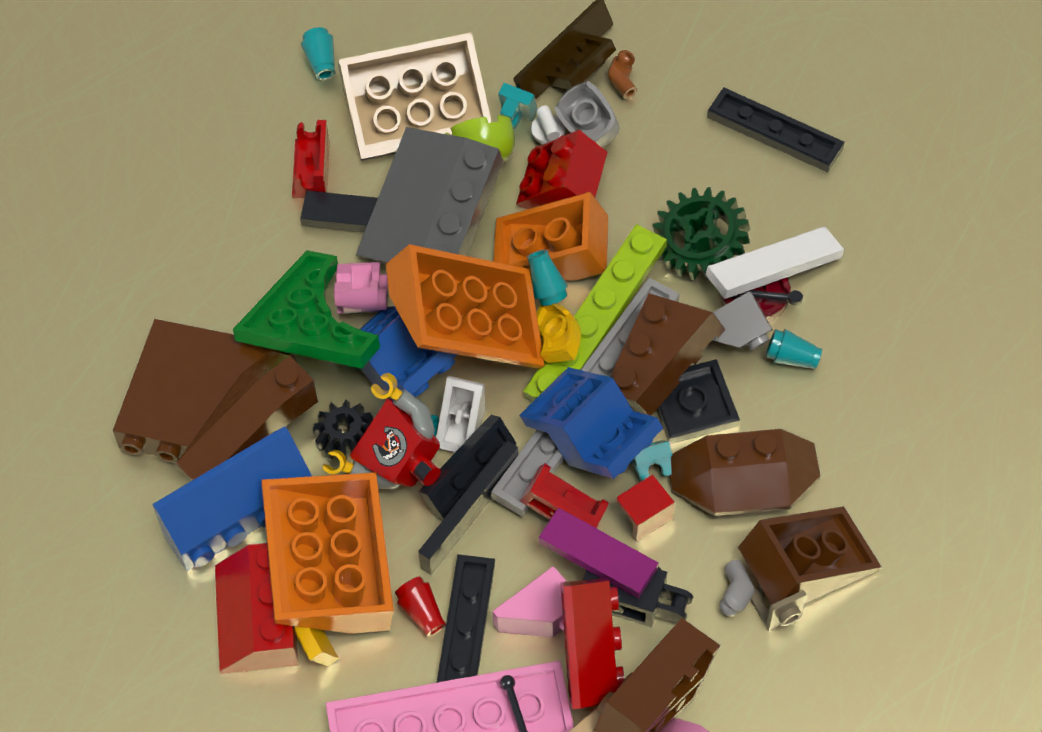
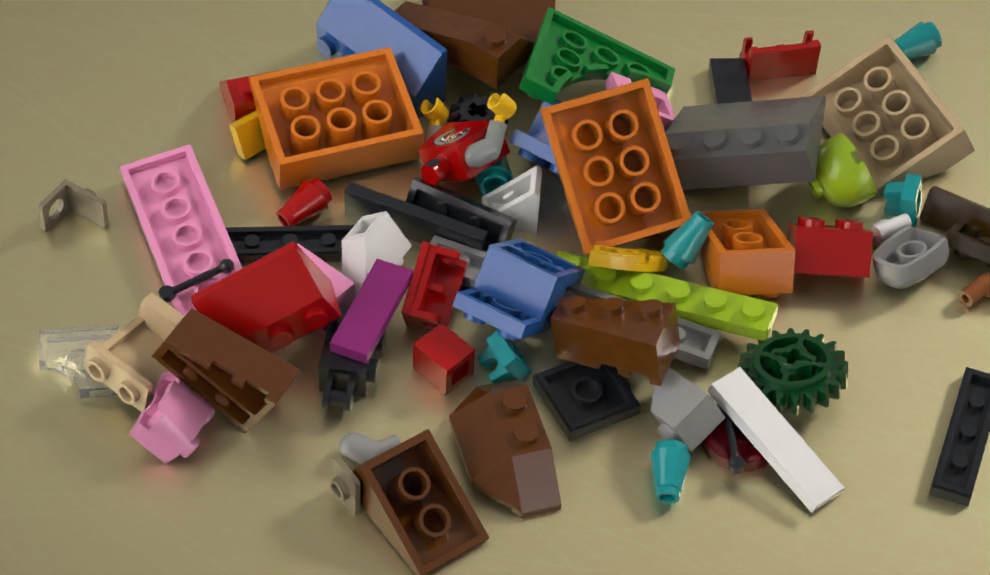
camera: 75 degrees right, 10 degrees down
none -> white slope [341,211,412,297]

